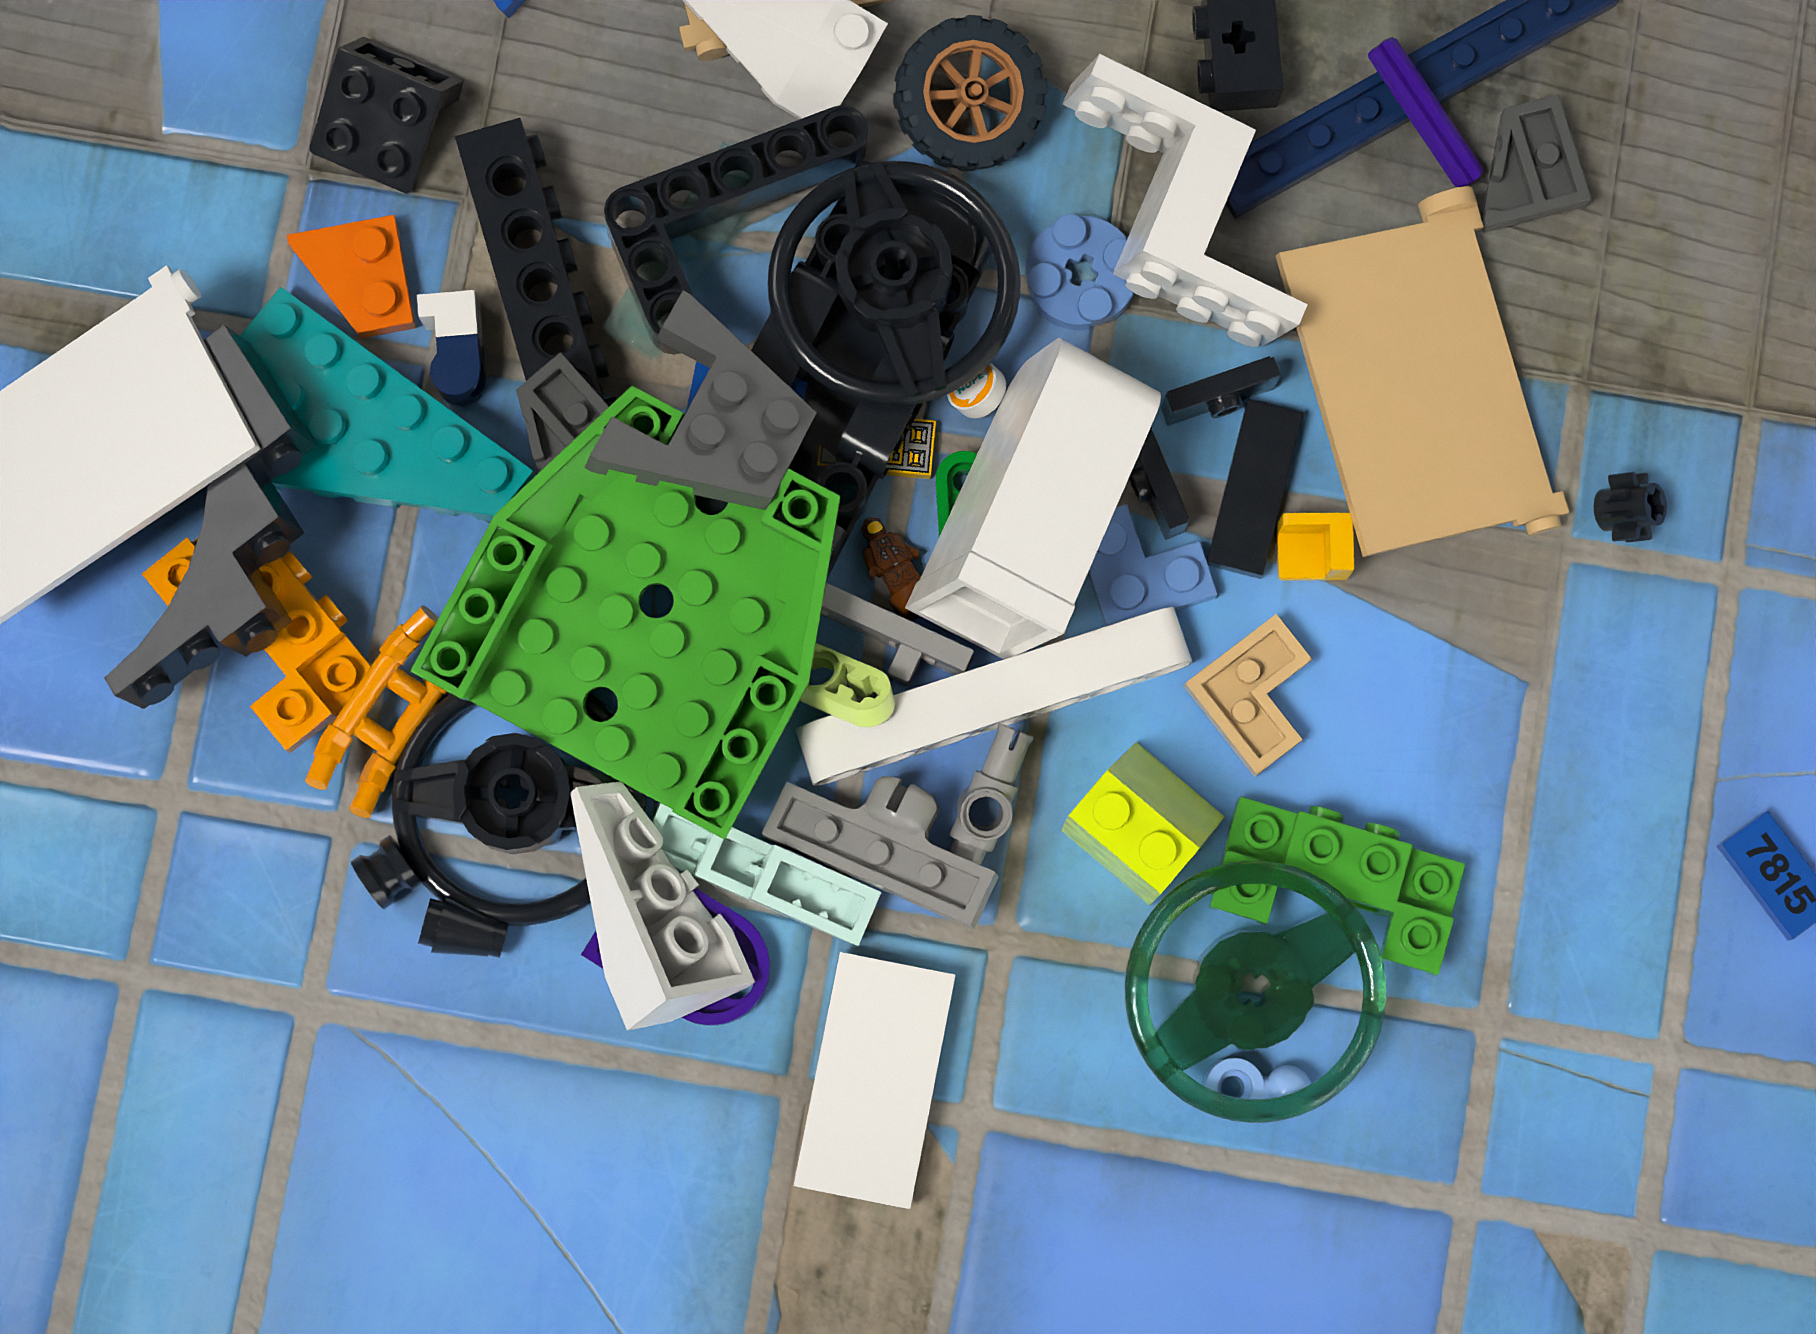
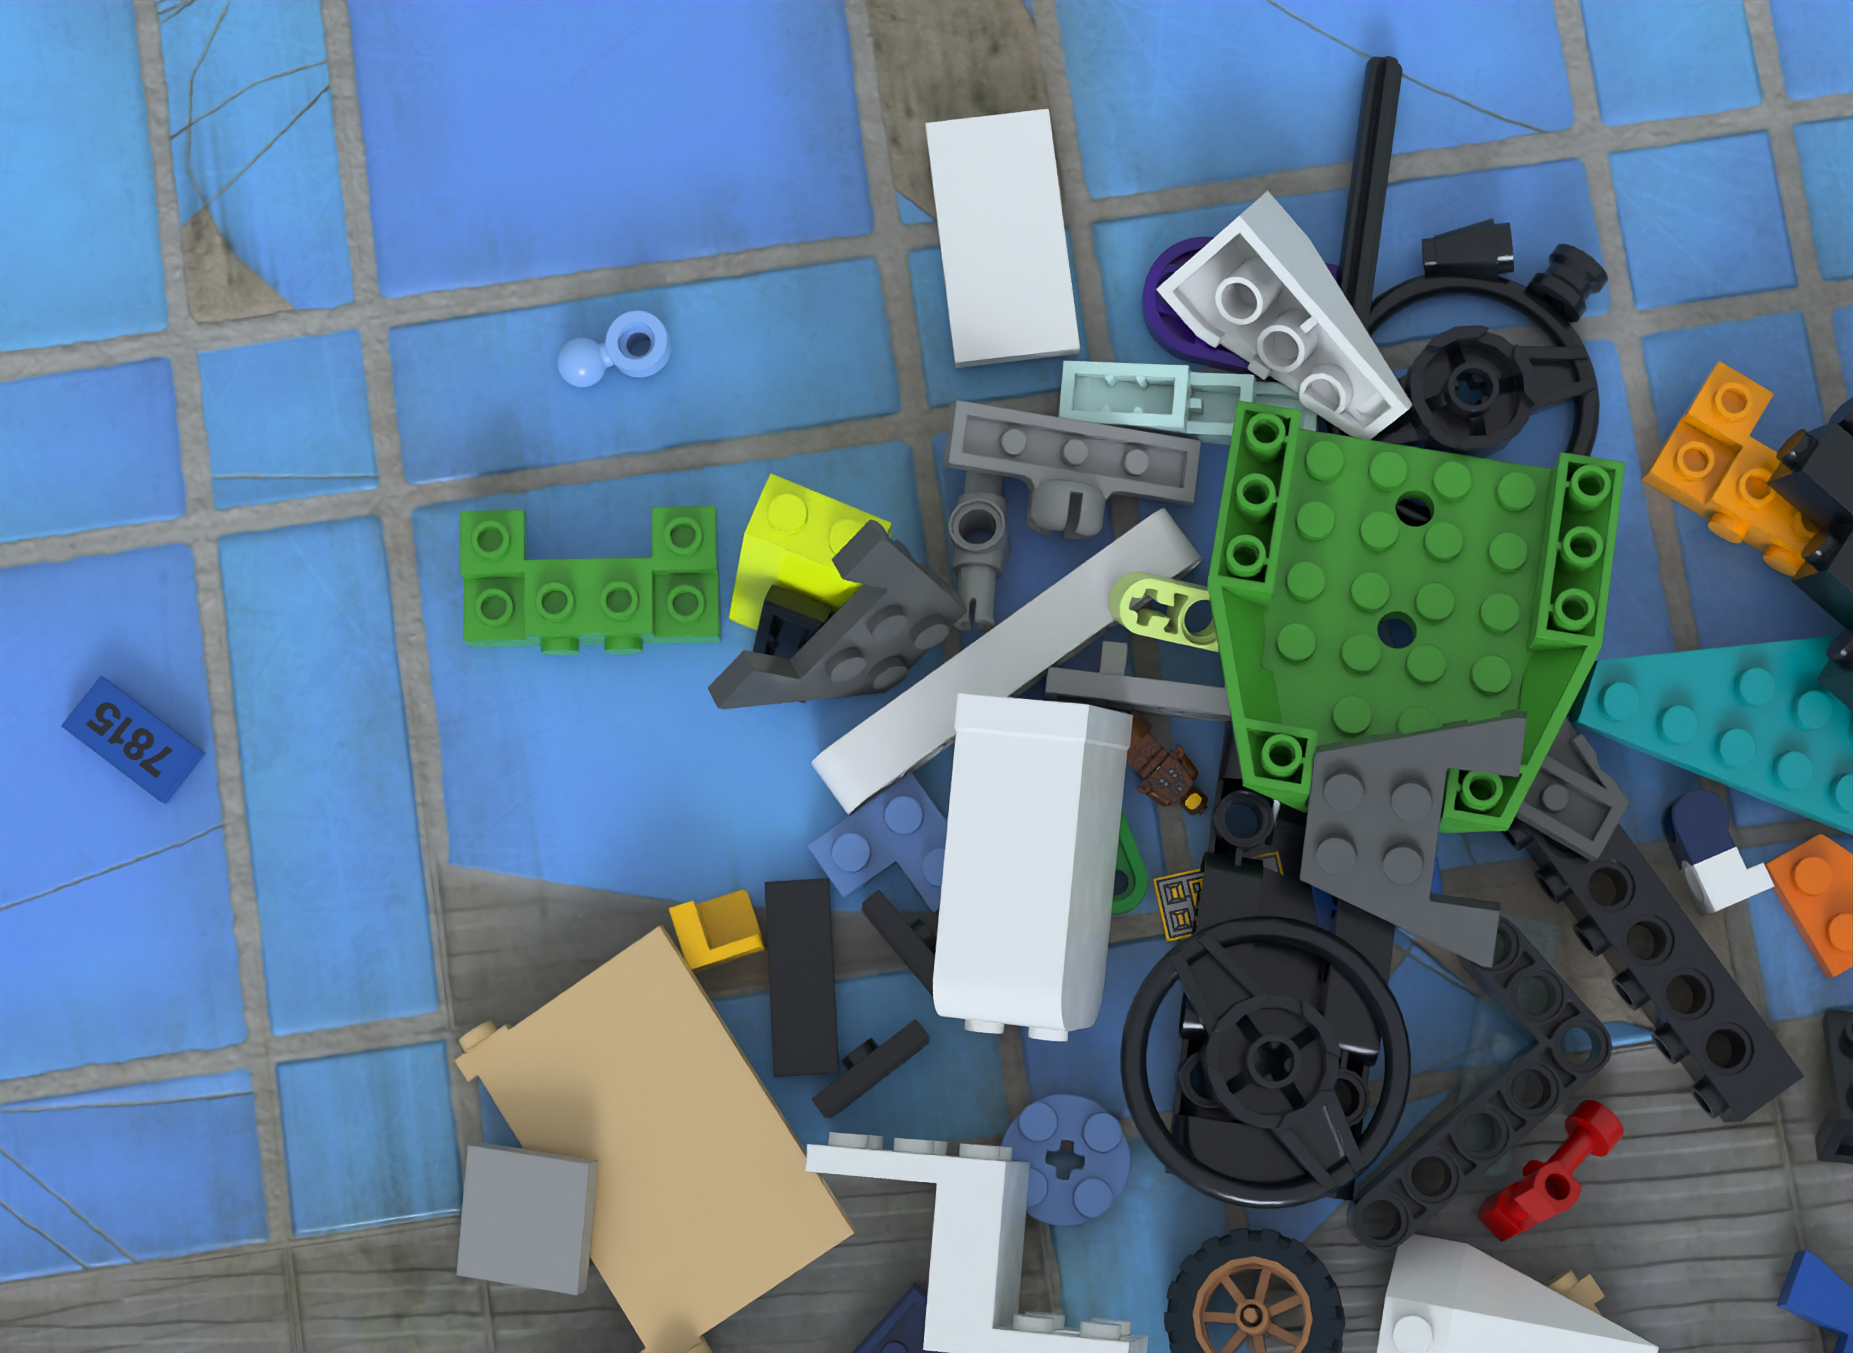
camera: 165 degrees right, 0 degrees up
light orange piece [305,605,447,818] -> none
white tile [947,363,1006,418] -> none
clear green piece [1124,860,1387,1123] -> none
tan plate [1183,614,1312,777] -> none
black gear [1593,471,1667,543] -> none
none -> light grey tile [456,1142,598,1295]
none -> dark grey wing [708,519,967,709]
none -> black plate [753,584,833,704]
none -> black axle [1337,56,1403,332]
none -> red bar [1478,1100,1624,1242]

